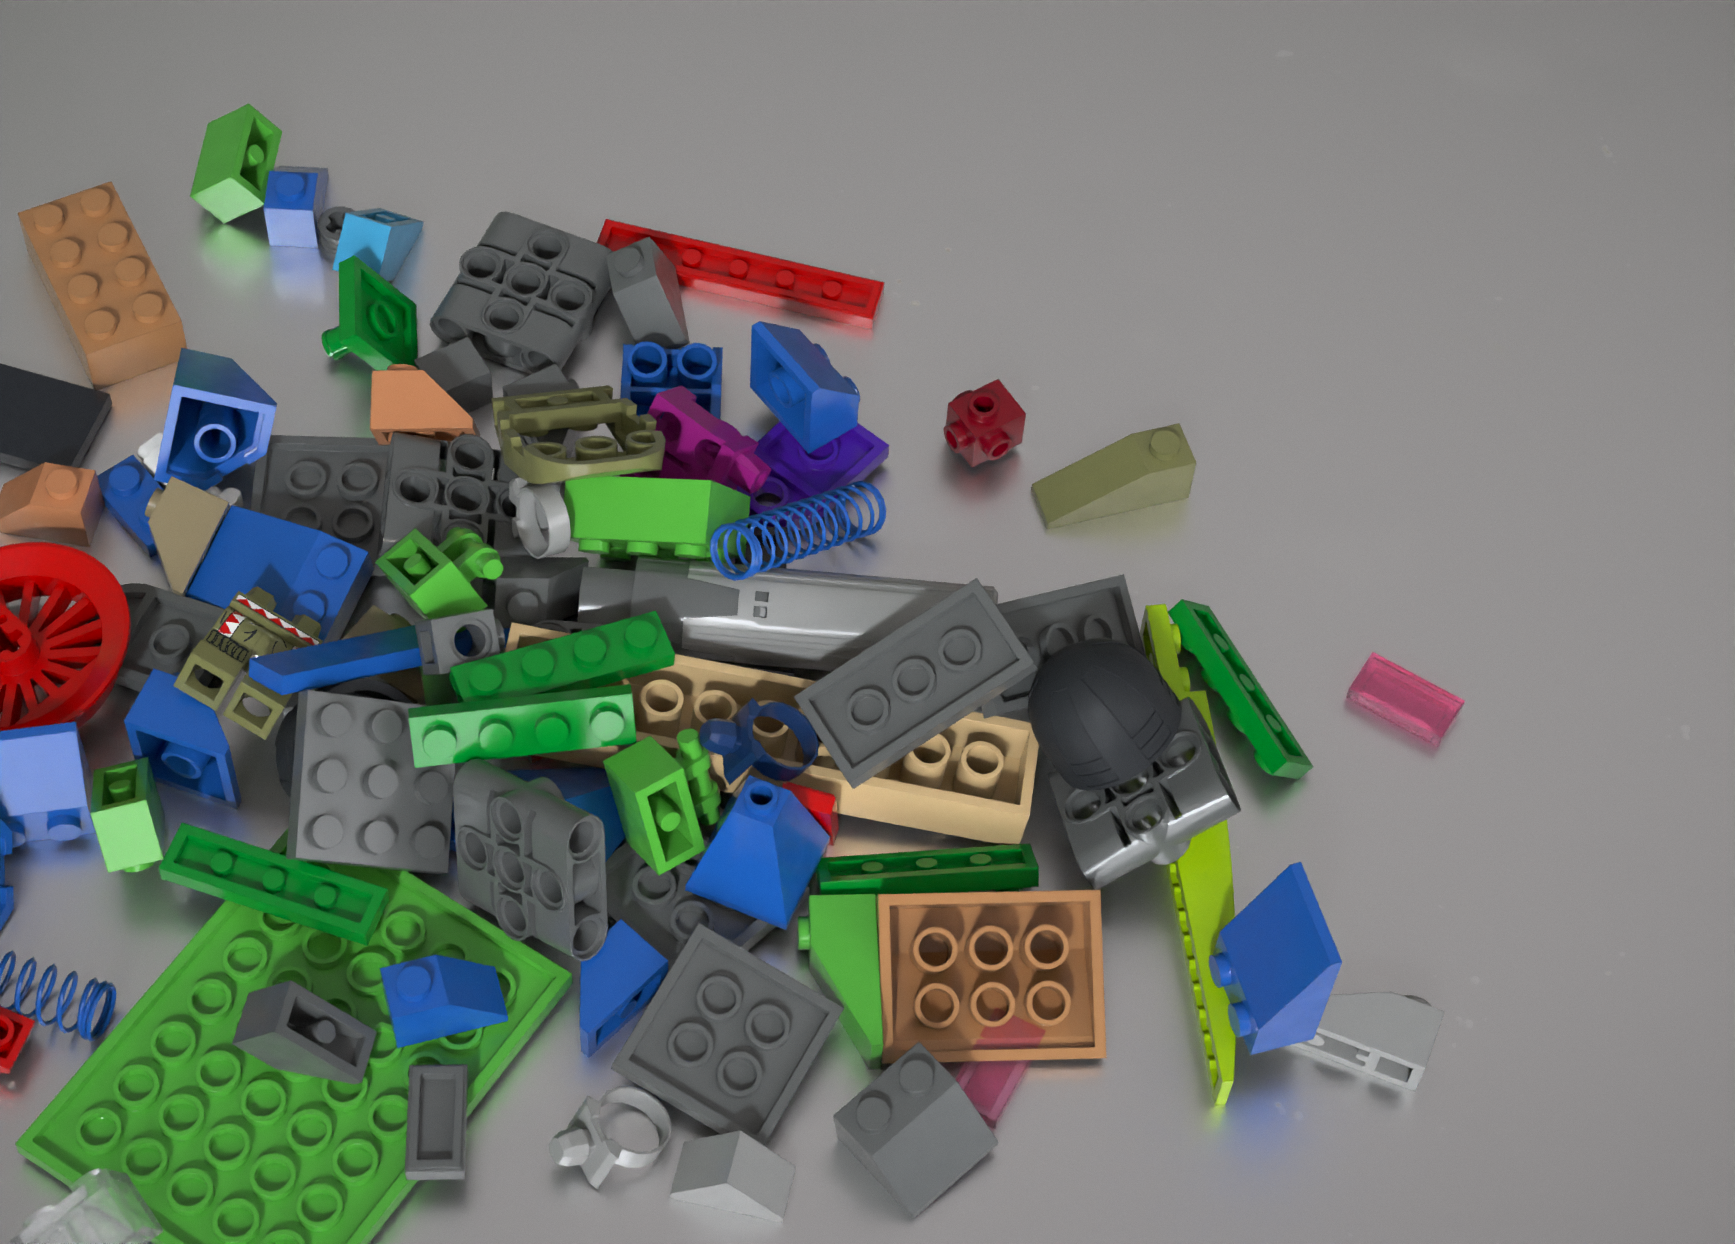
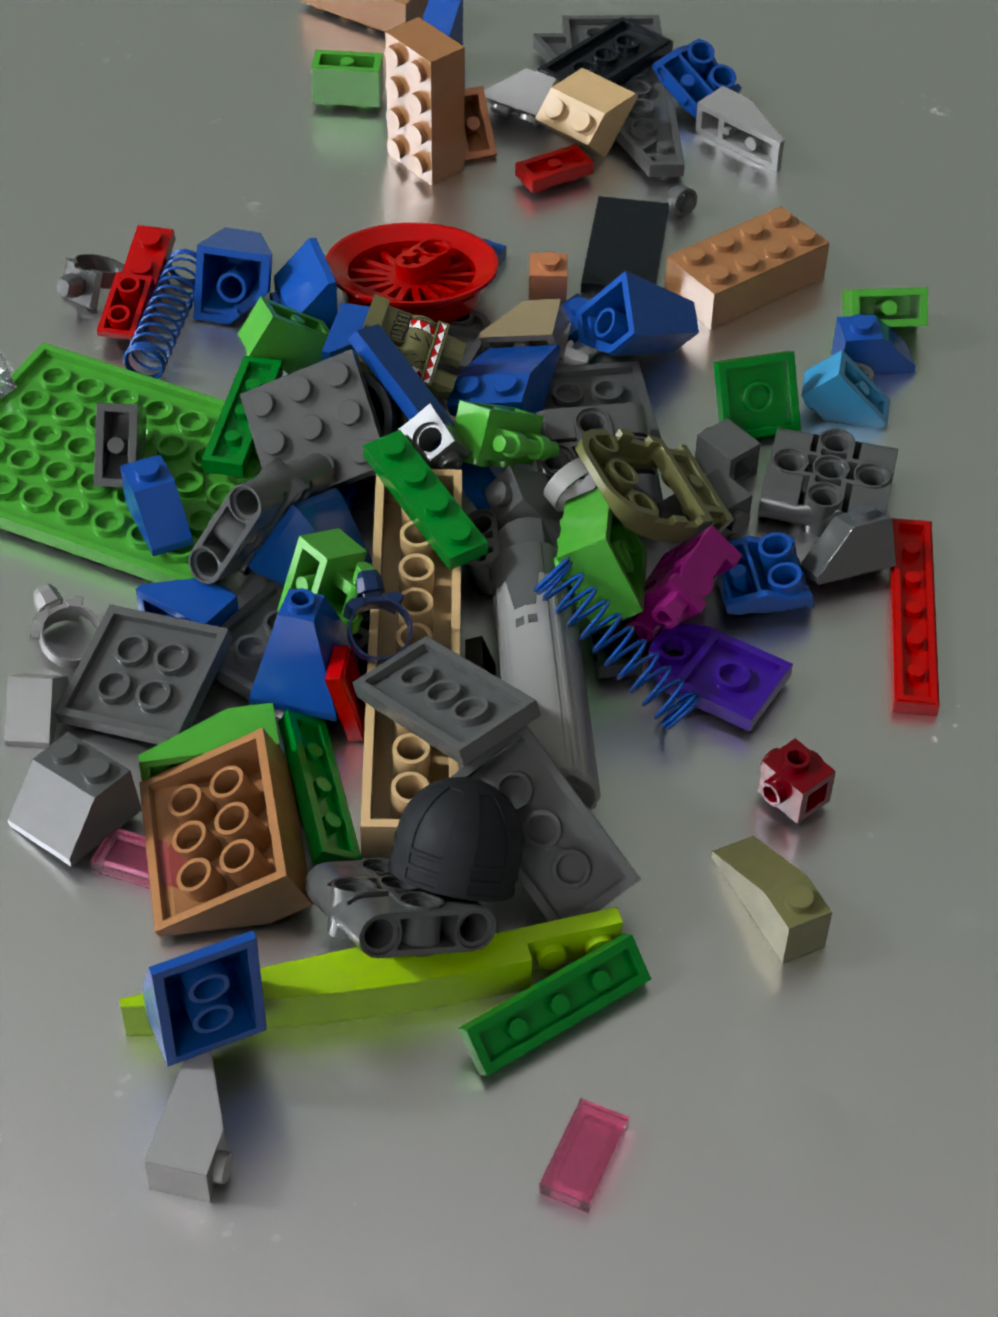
camera: 85 degrees right, 10 degrees down
nougat slope [370,364,480,445] -> none
dark grey tile [405,1064,468,1180] -> none
green plate [408,684,637,768] -> none
blue slope [750,321,860,453] -> none

